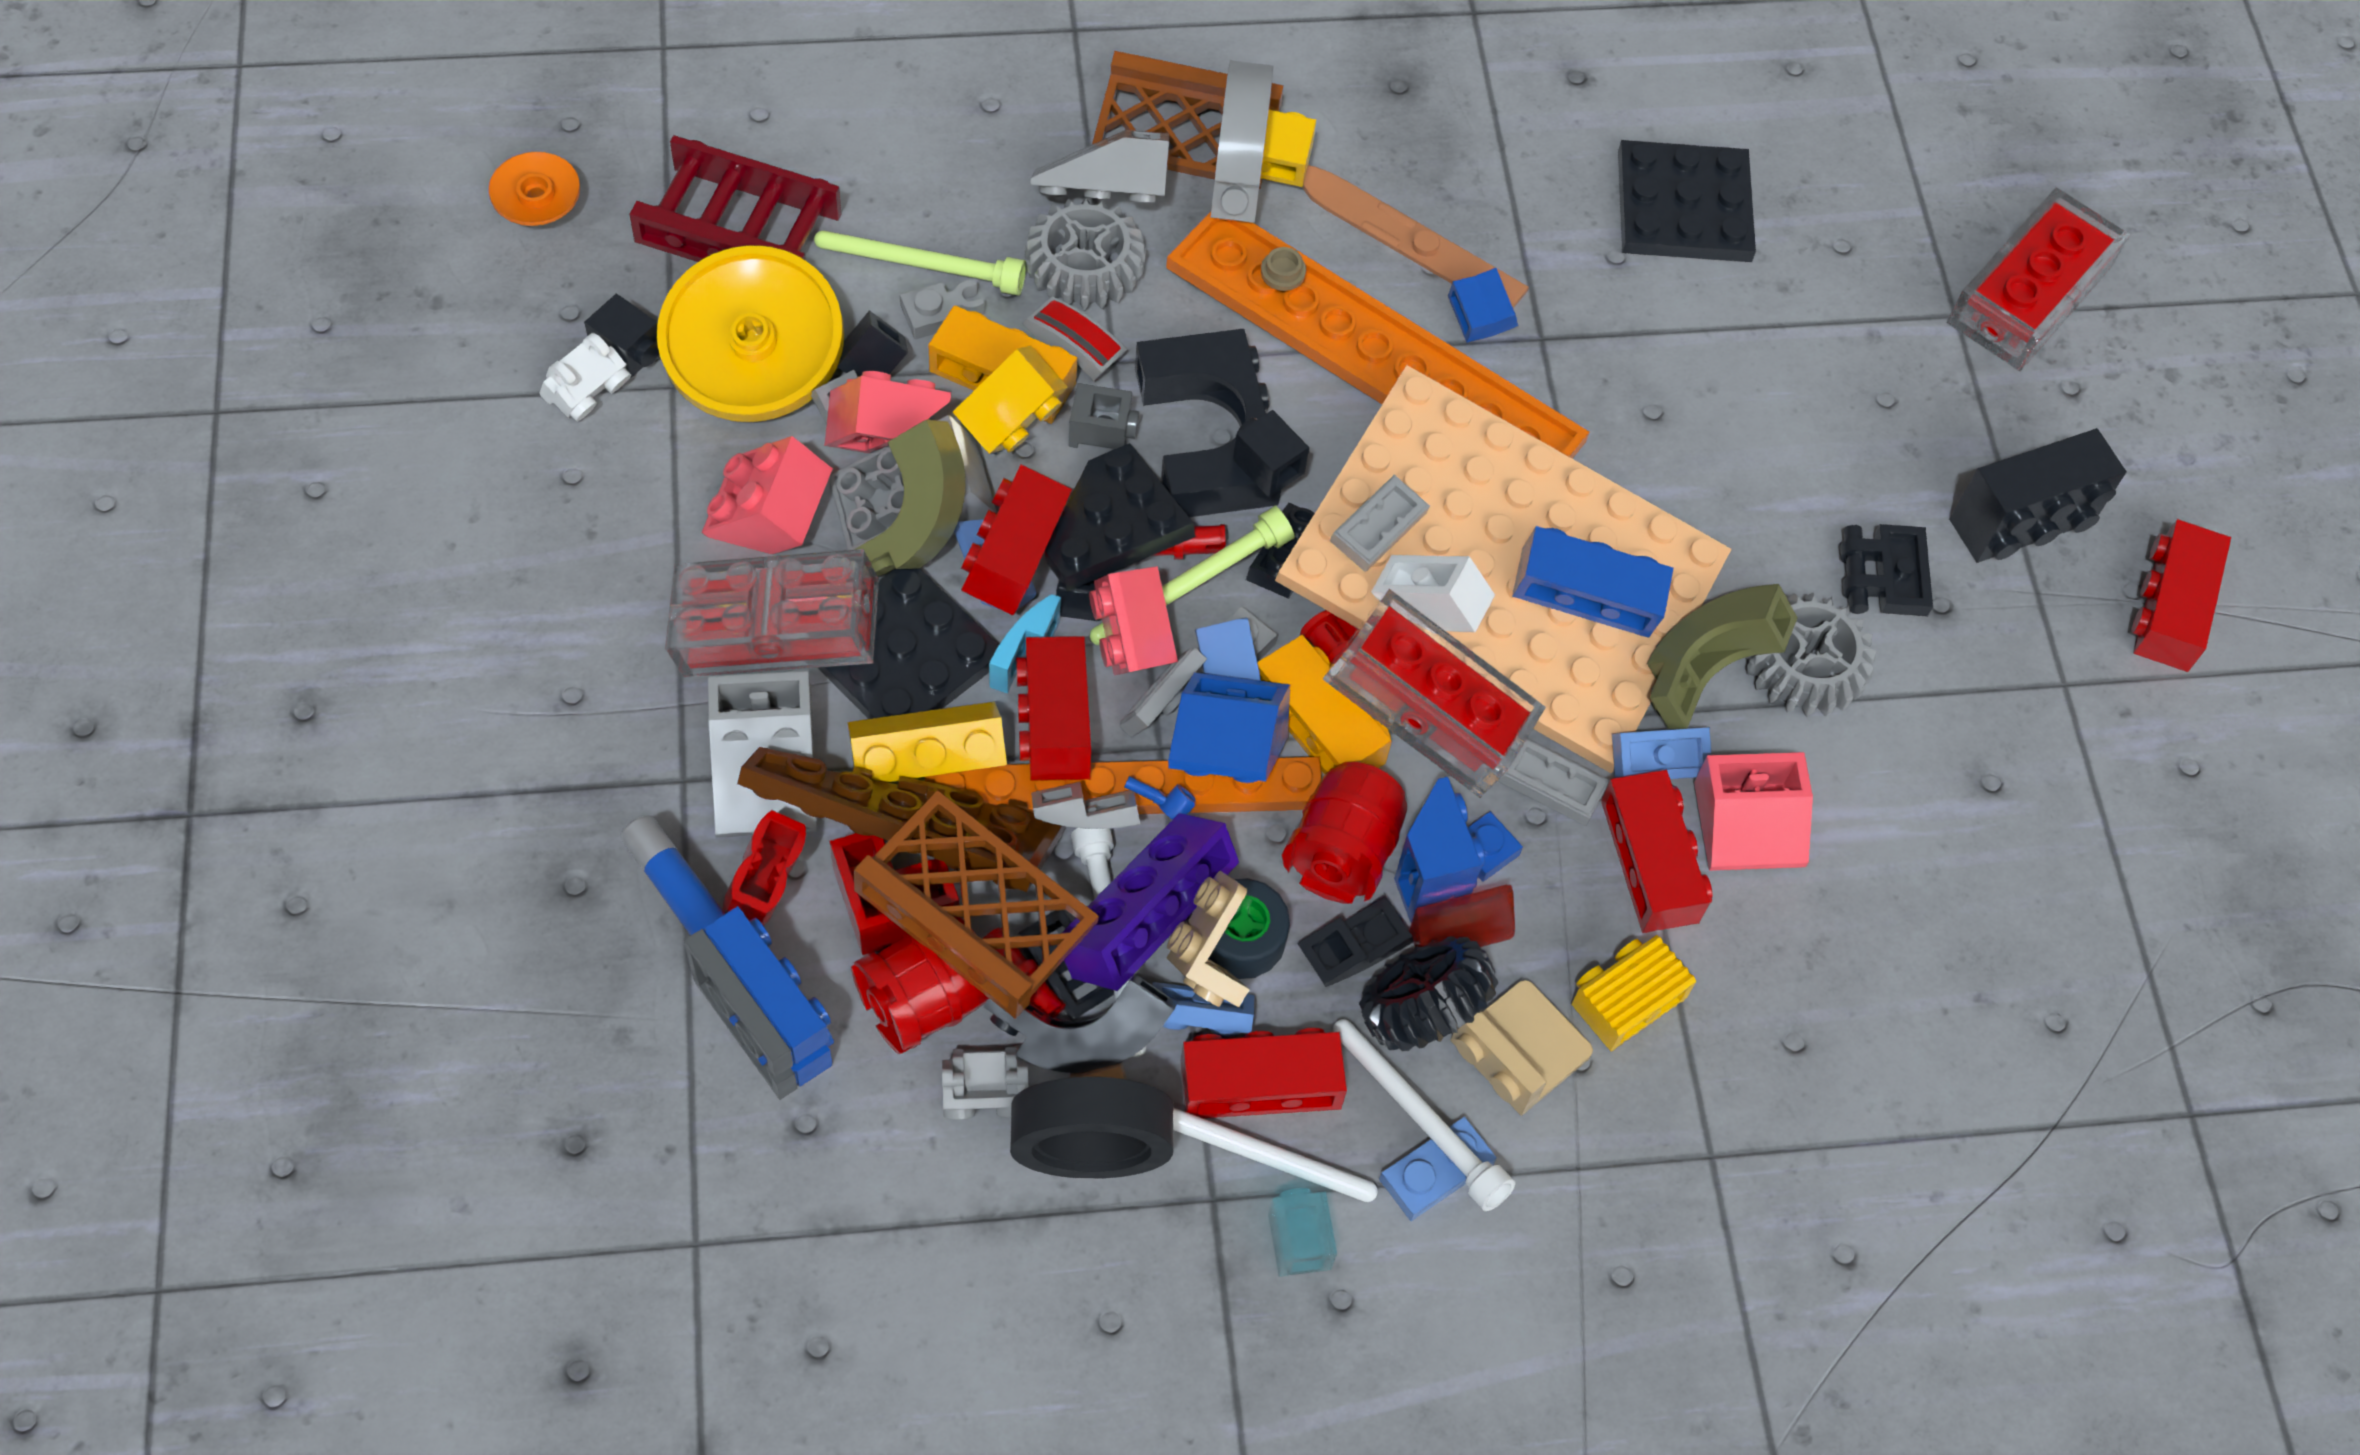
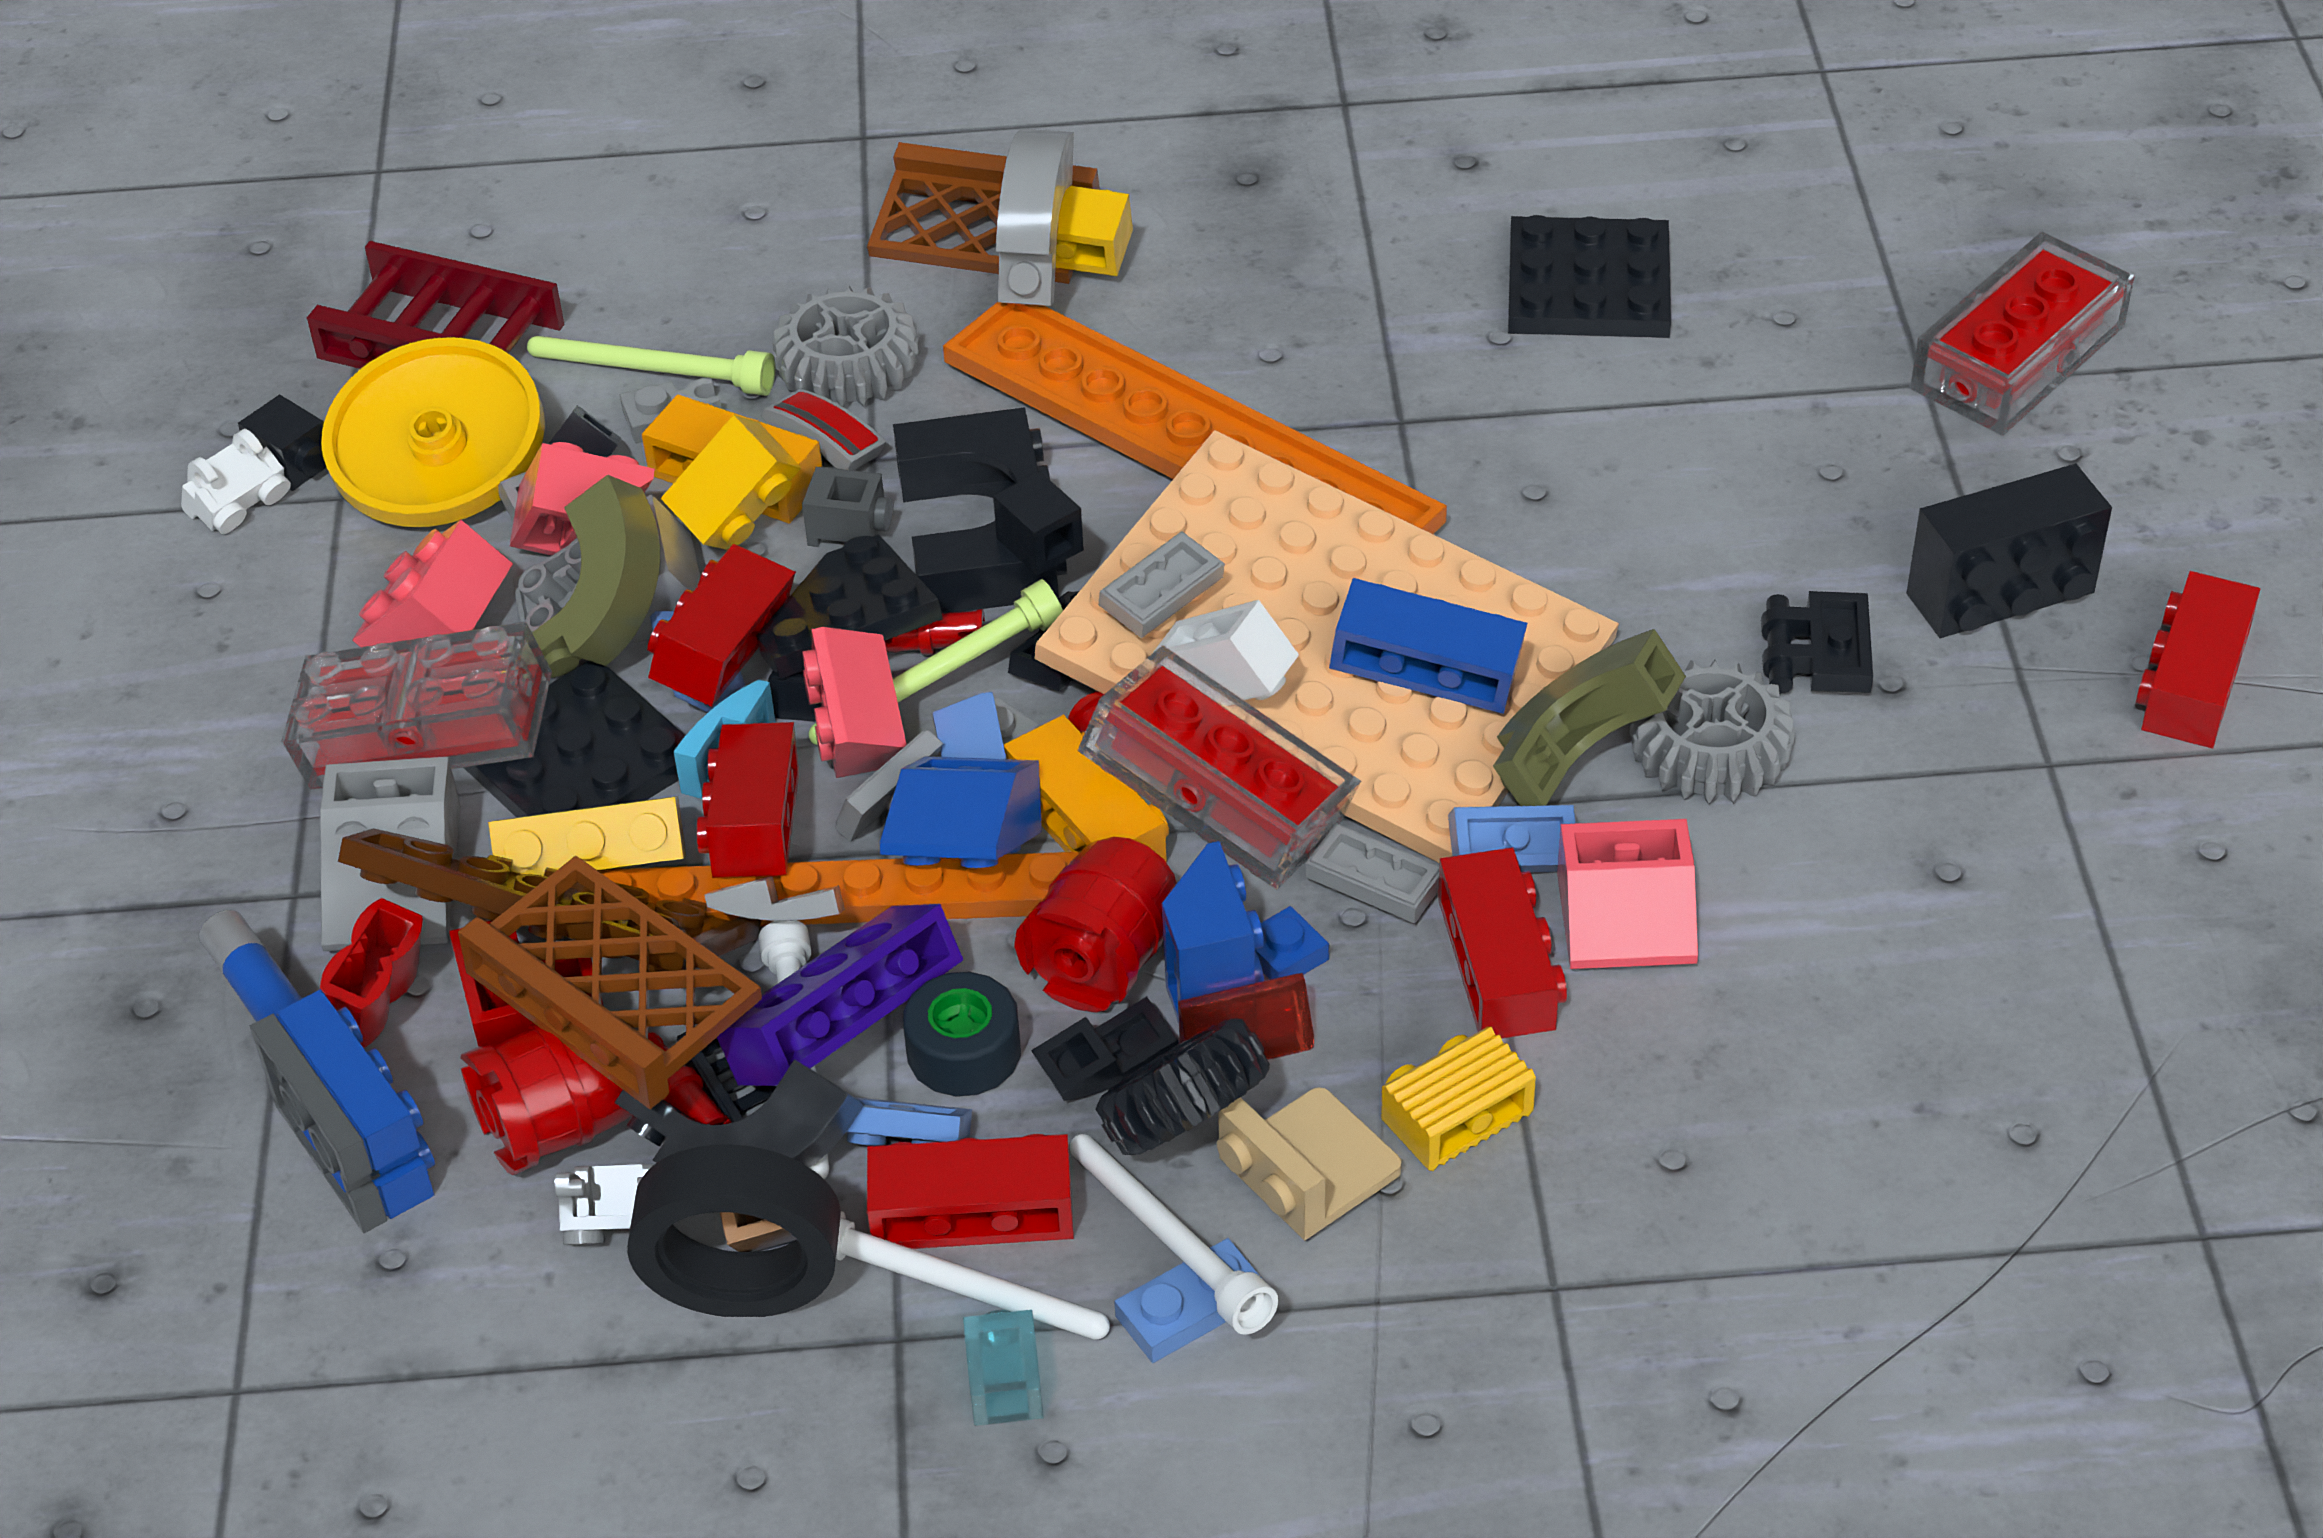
camera: 10 degrees right, 15 degrees down
orange dish [489,152,580,226] -> none
light grey slope [1030,130,1169,202] -> none
blue hand [1124,776,1196,820] -> none
tan bracket [1167,871,1250,1007] -> none
dark tan plate [1261,247,1306,291] -> none
nougat piece [1302,165,1529,309] -> none
blue piece [1448,268,1518,343] -> none

